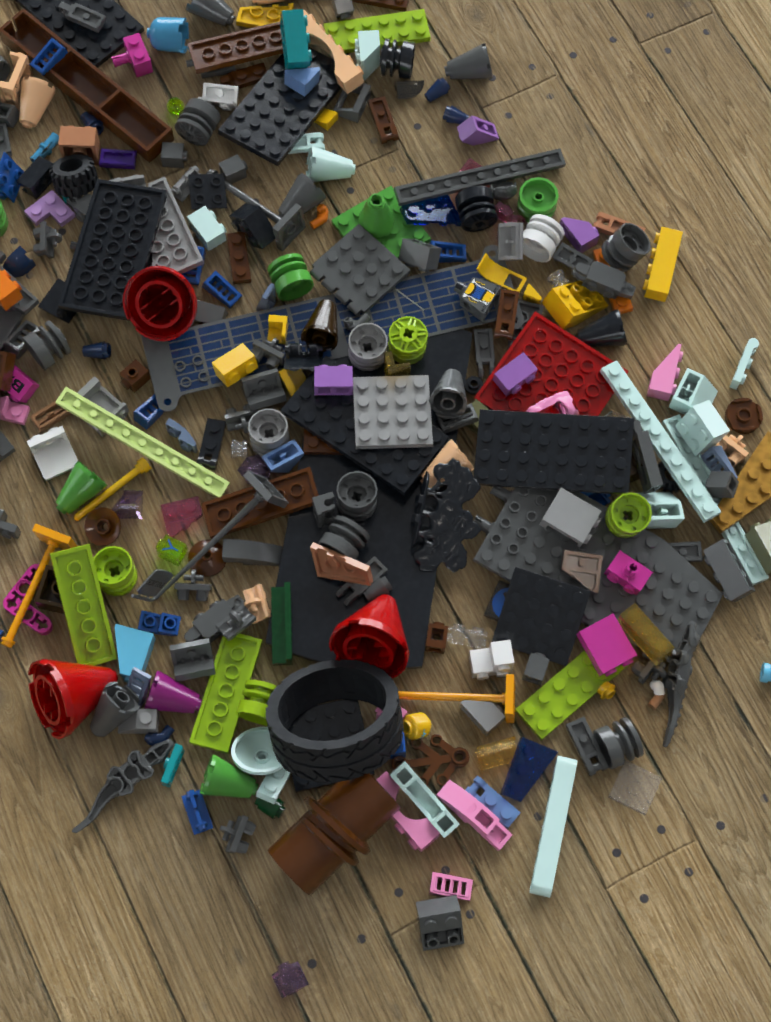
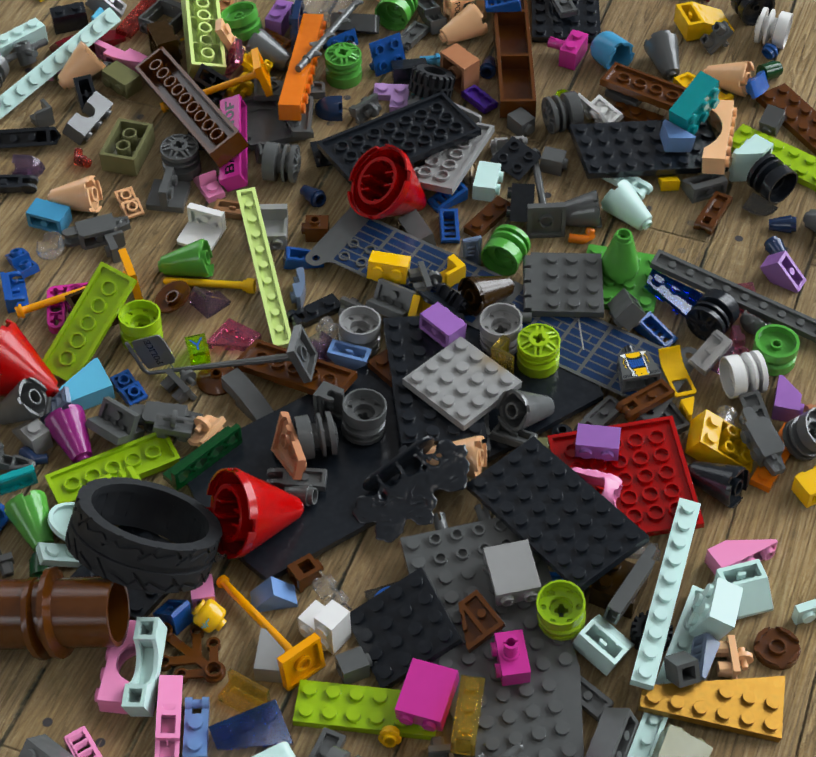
camera: 50 degrees right, 20 degrees down
none -> medium blue slope [250,576,298,612]

